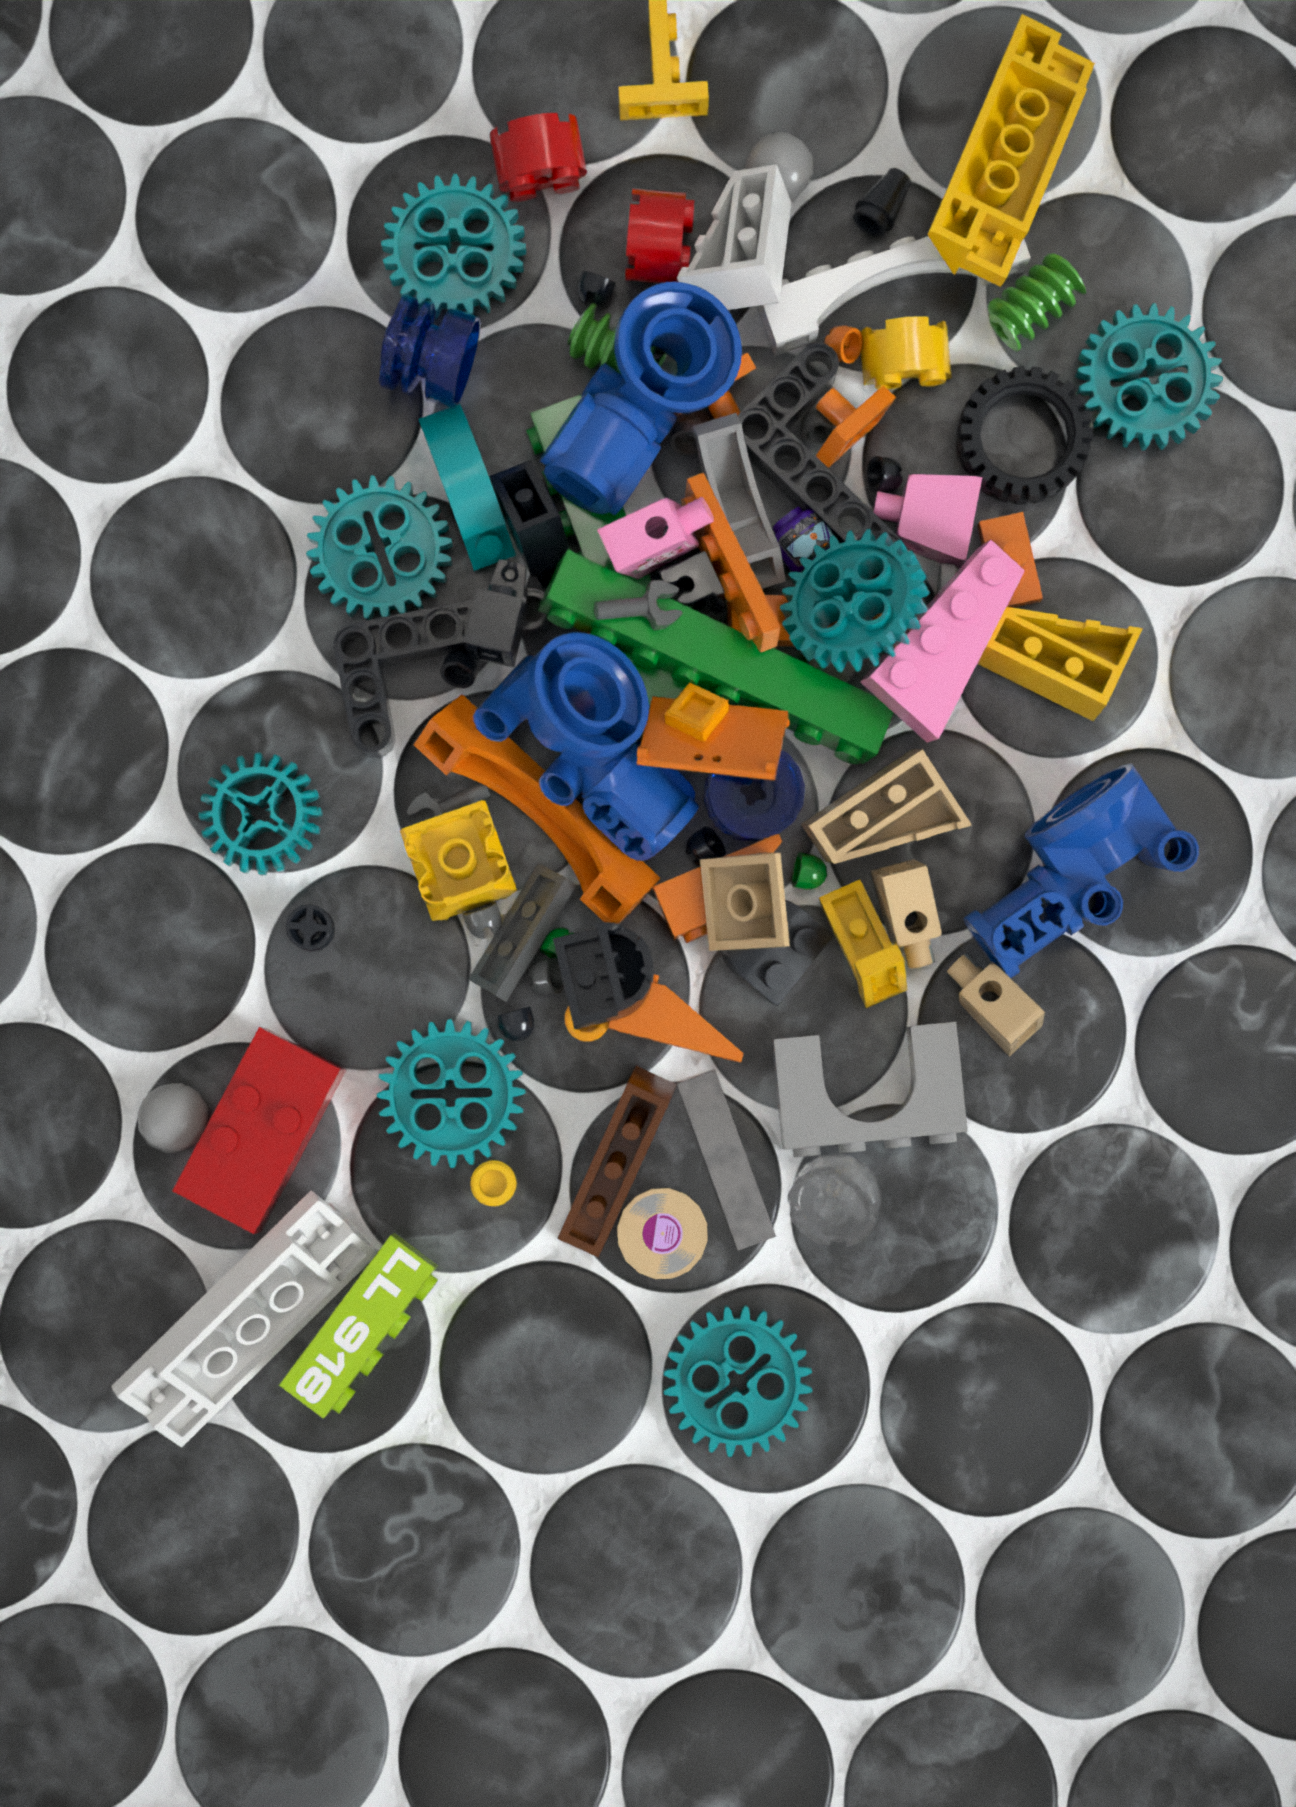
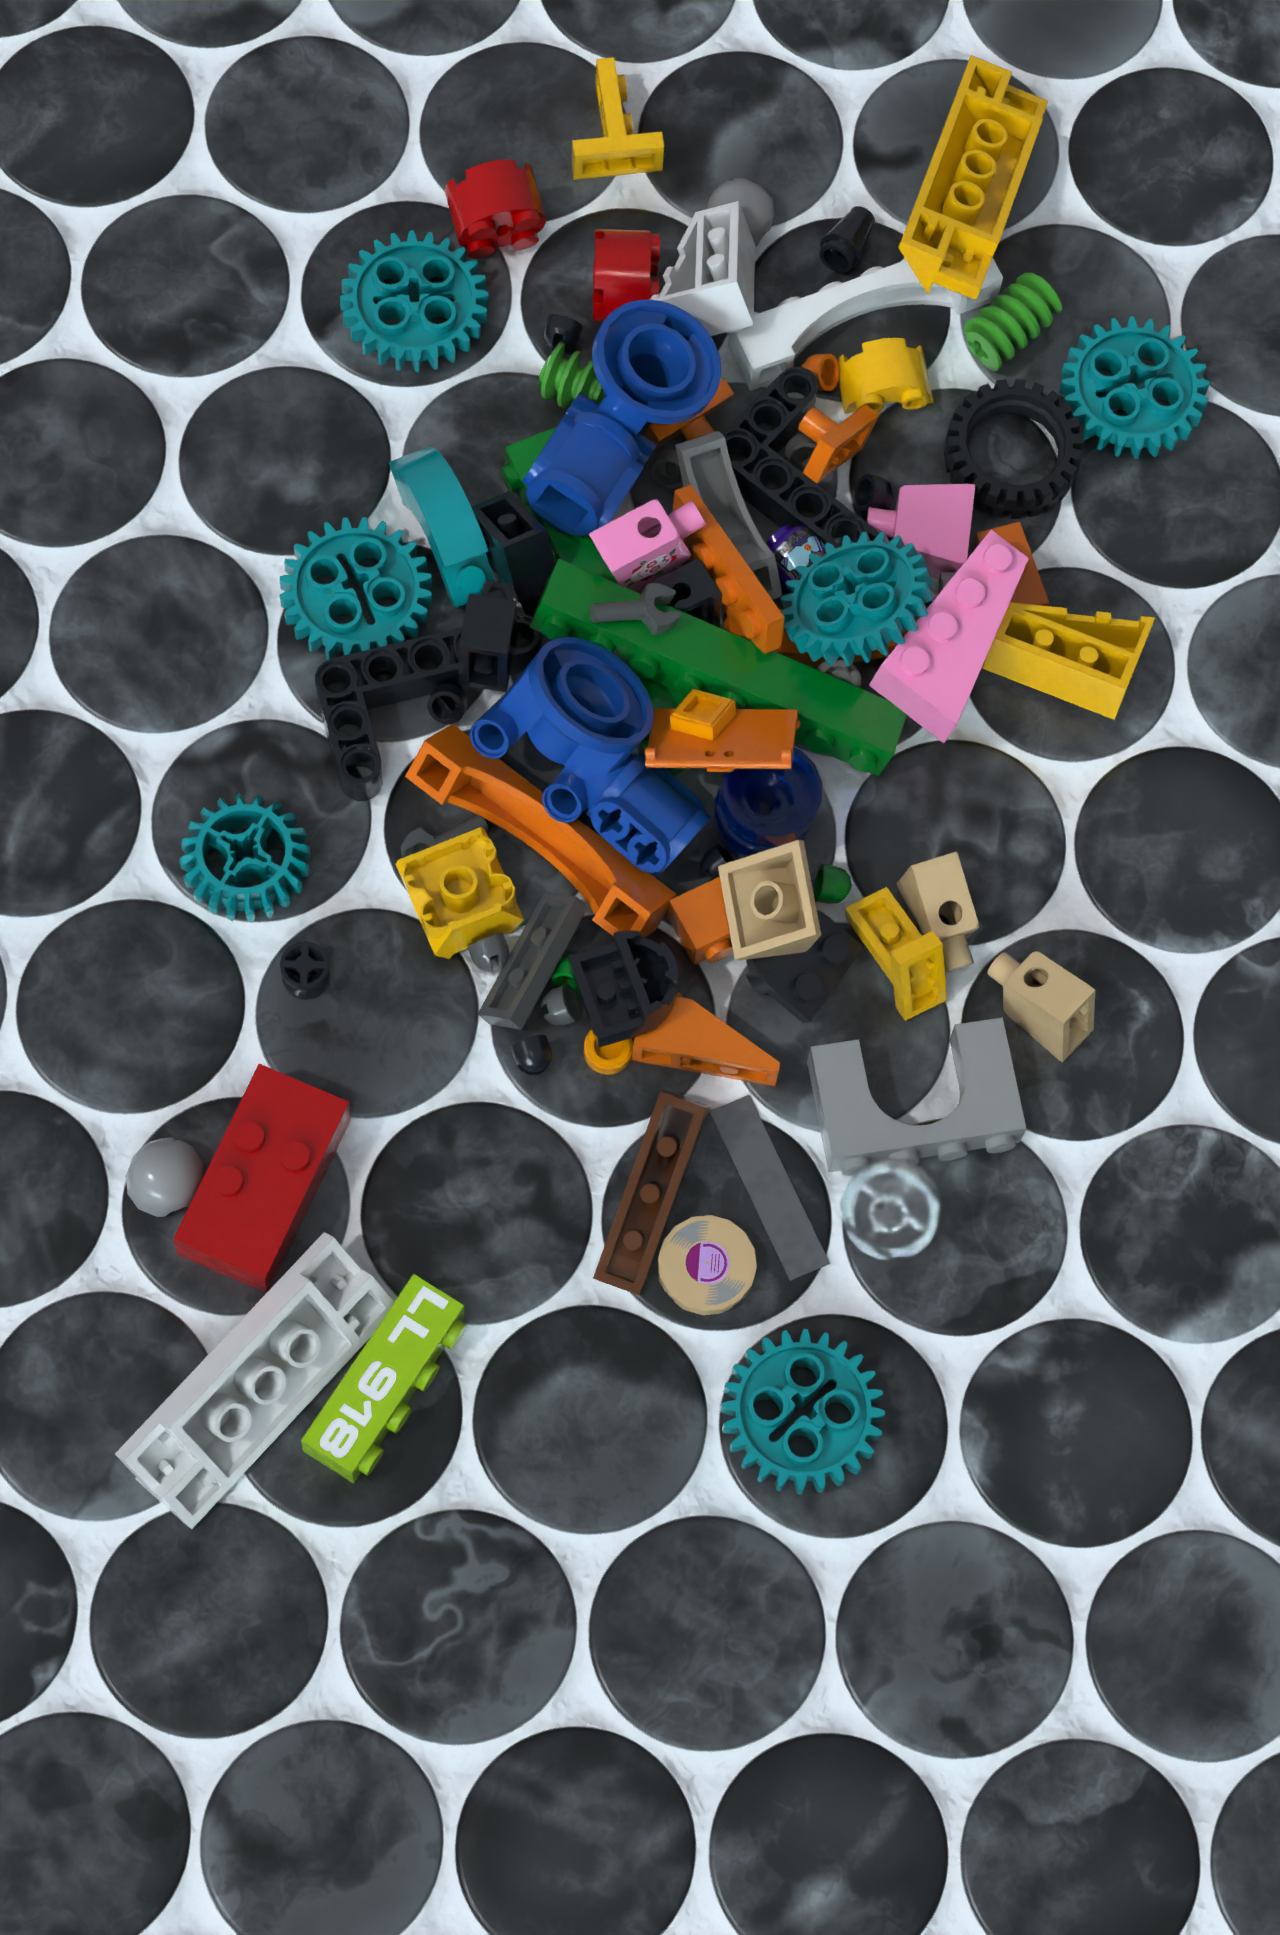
camera: 10 degrees left, 15 degrees down
teal gear [377,1019,526,1168] -> none
clear blue wheel [379,295,481,408] -> none
yellow tile [470,1160,517,1206] -> none
tan wedge [801,749,972,864] -> none
blue piece [963,763,1199,978] -> none

